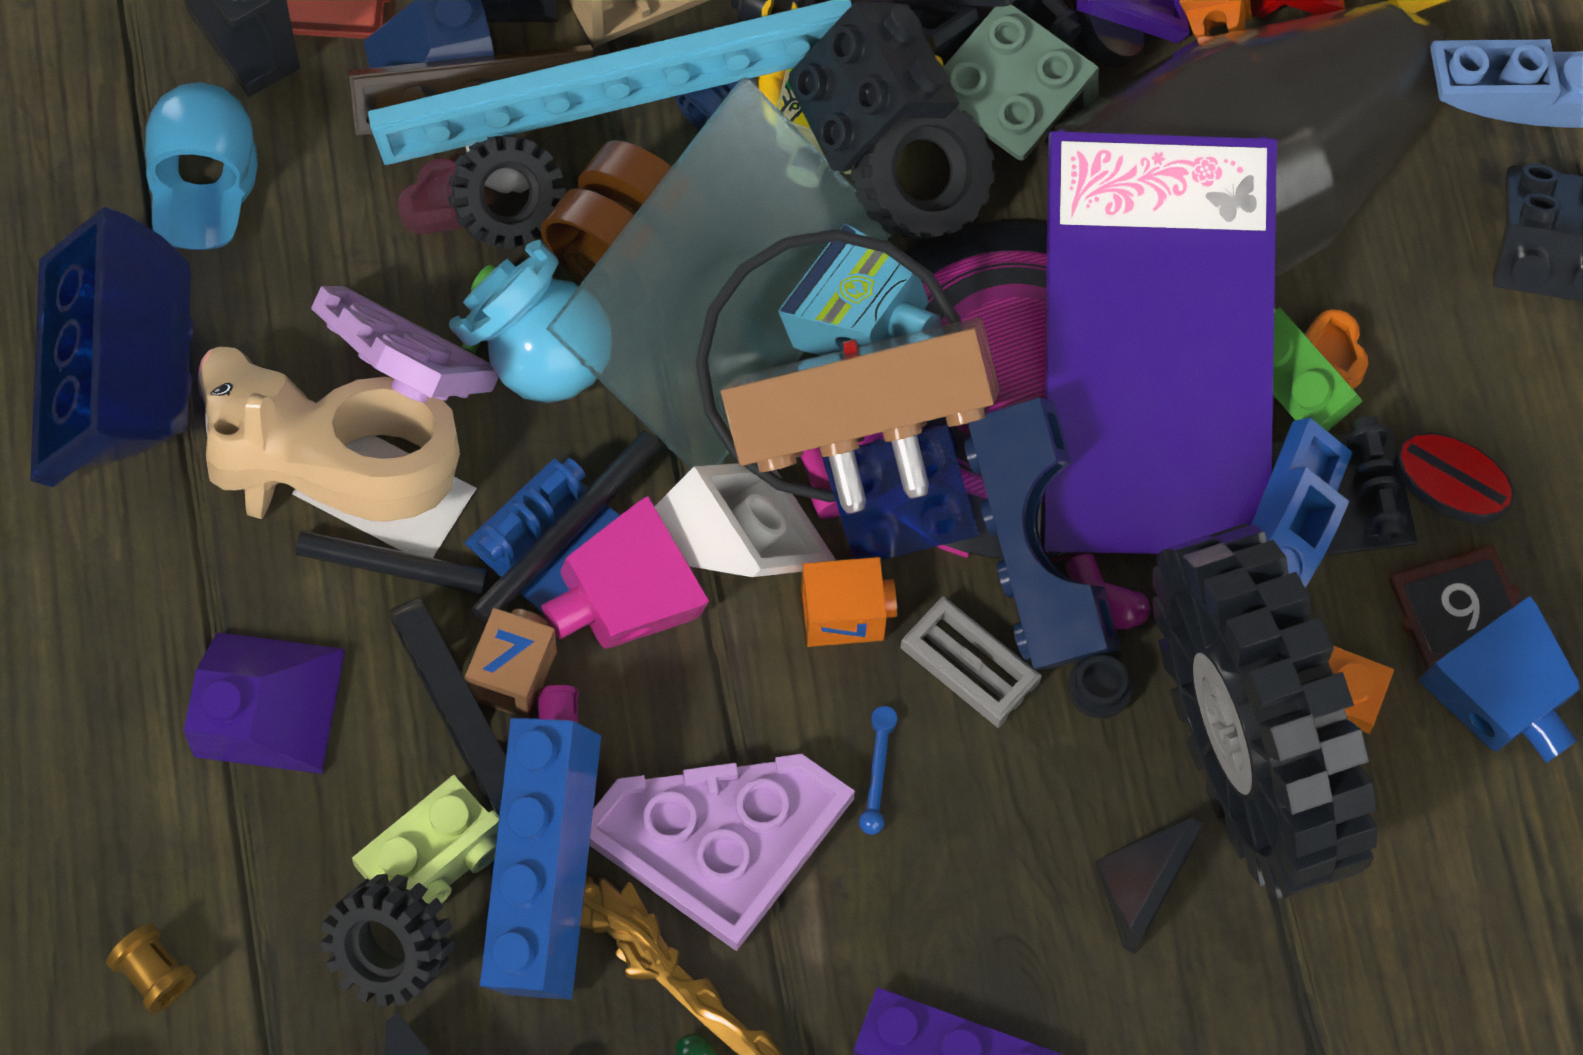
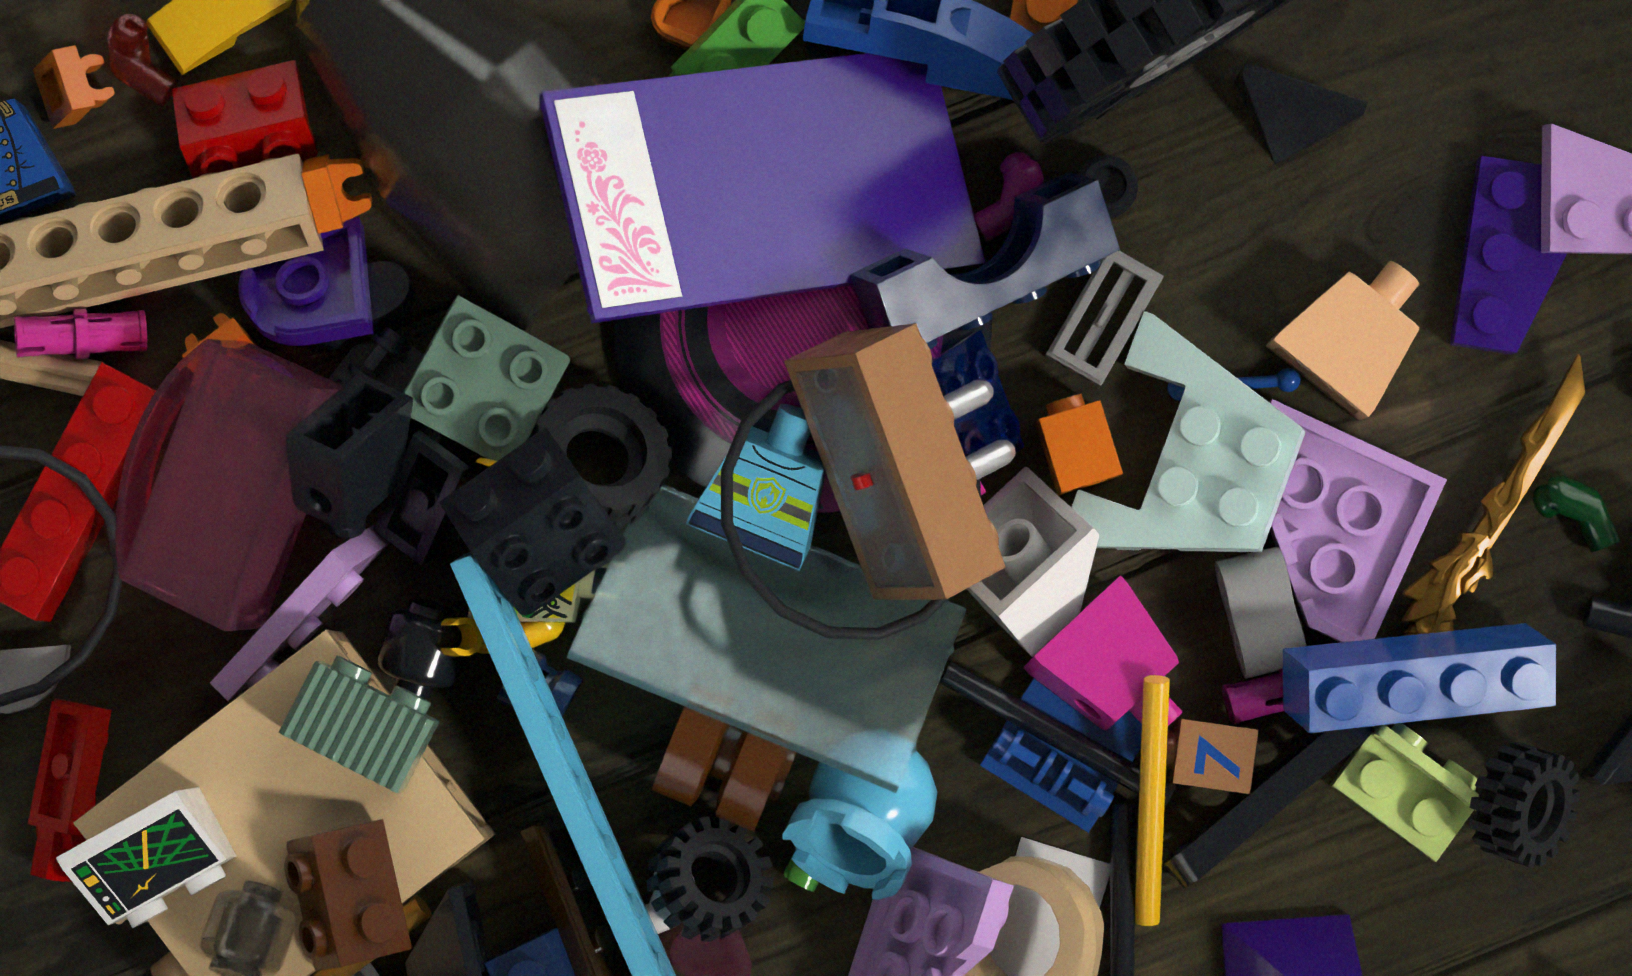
camera: 100 degrees left, 20 degrees up
none -> light aqua wing [1071,311,1306,552]
none -> yellow bar [1135,675,1170,926]
none -> light grey axle [1215,546,1306,679]
none -> light nougat torso [1266,261,1419,421]

